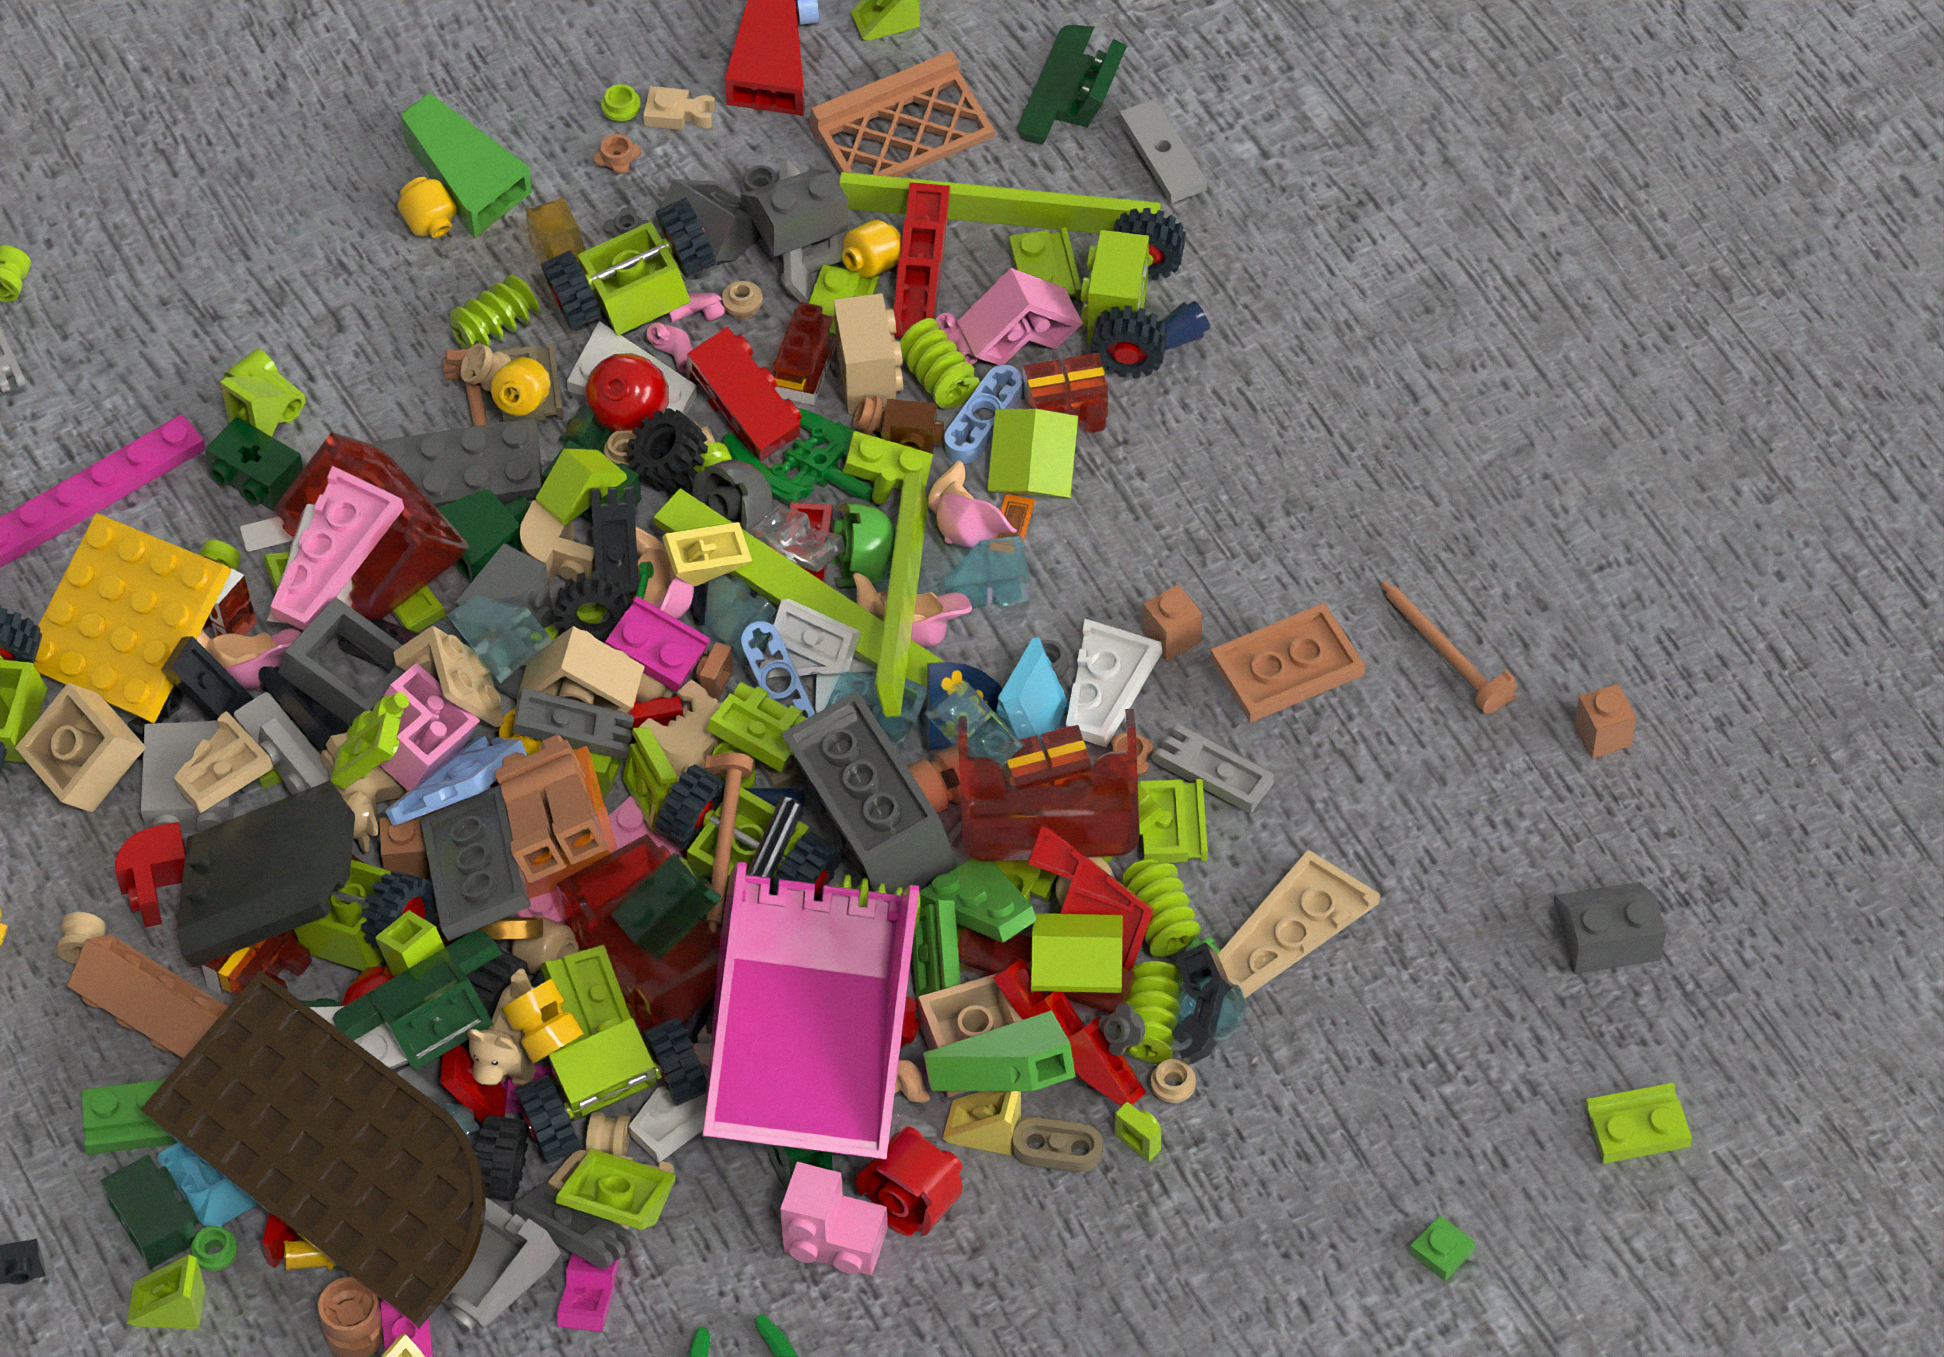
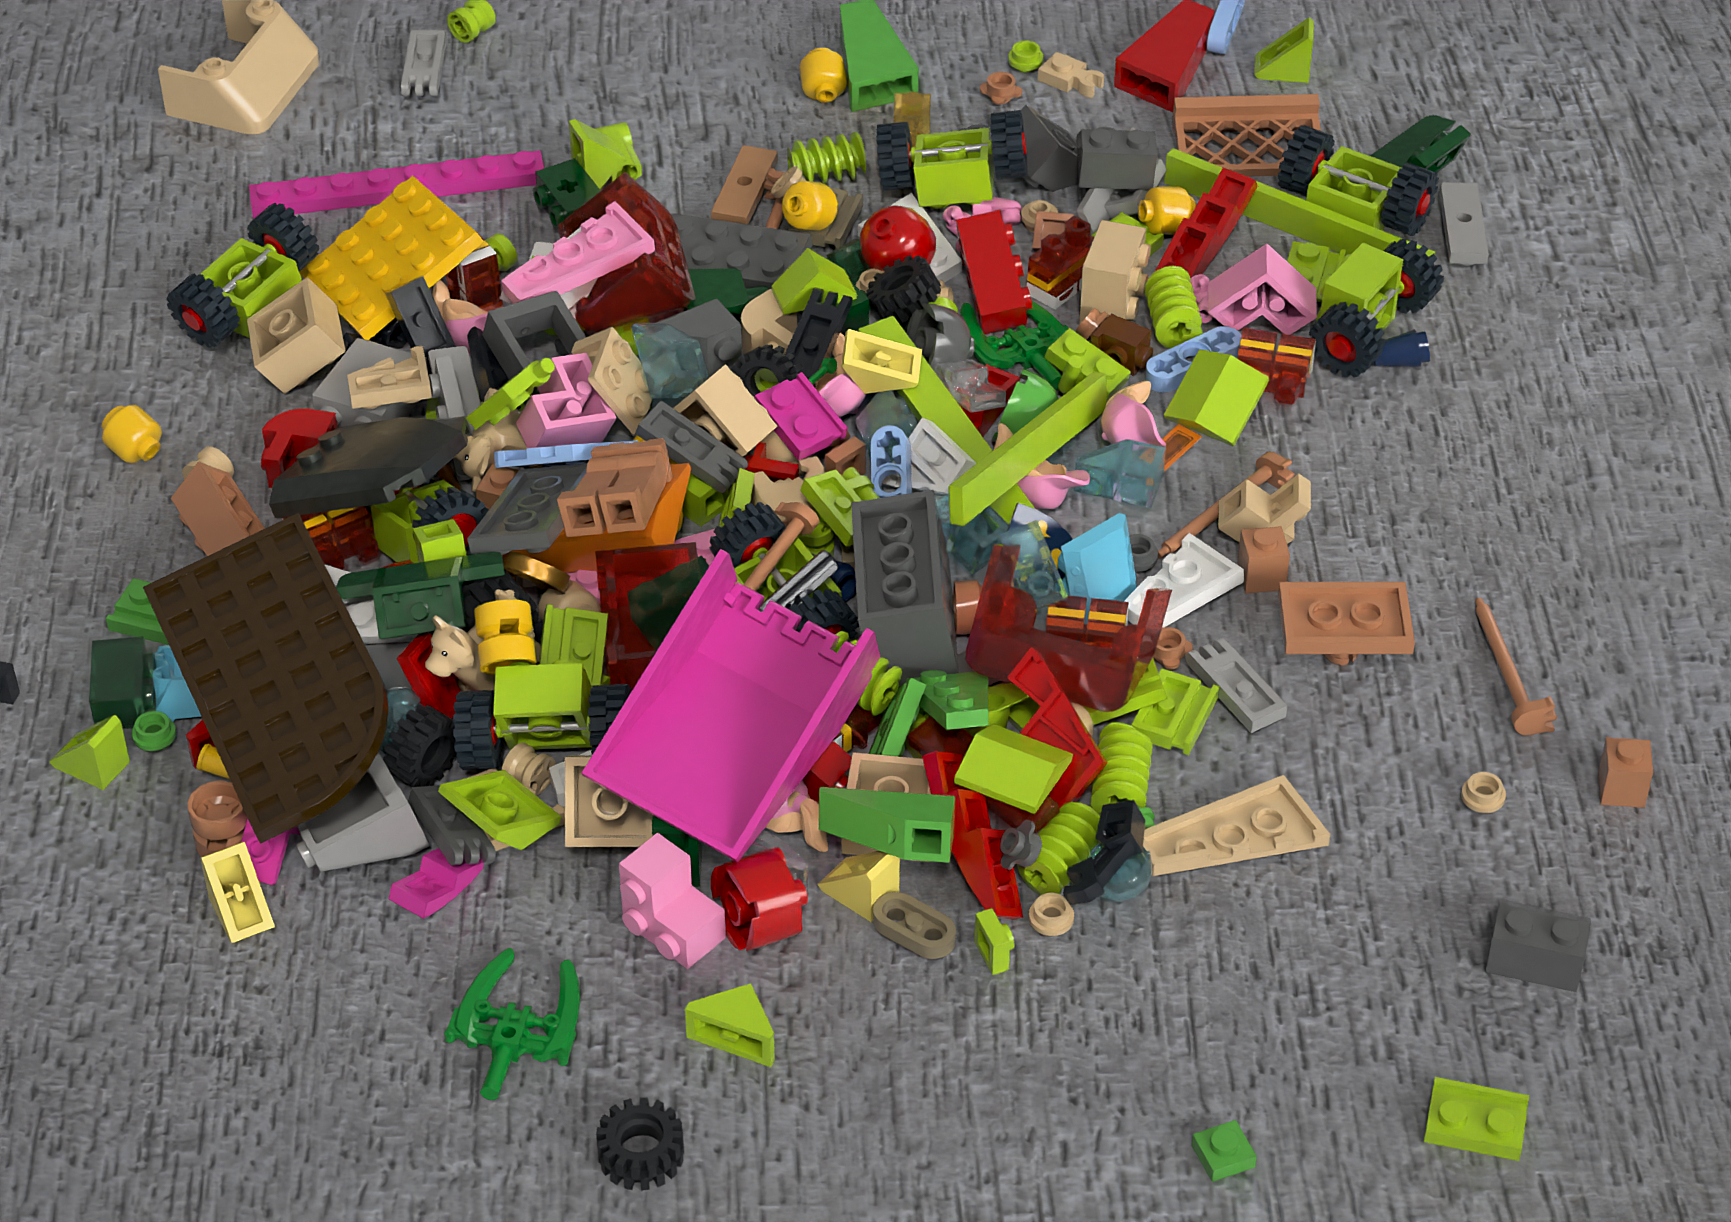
camera: 25 degrees right, 10 degrees down
none -> tan brick [565,755,653,847]
none -> lime slope [685,983,775,1067]
none -> medium nougat tile [711,145,778,225]
none -> nougat plate [1032,211,1075,253]
none -> nougat piece [1158,451,1294,559]
none -> tan brick [1218,473,1311,543]
none -> brick [1278,125,1439,236]
none -> tan plate [1461,772,1506,813]

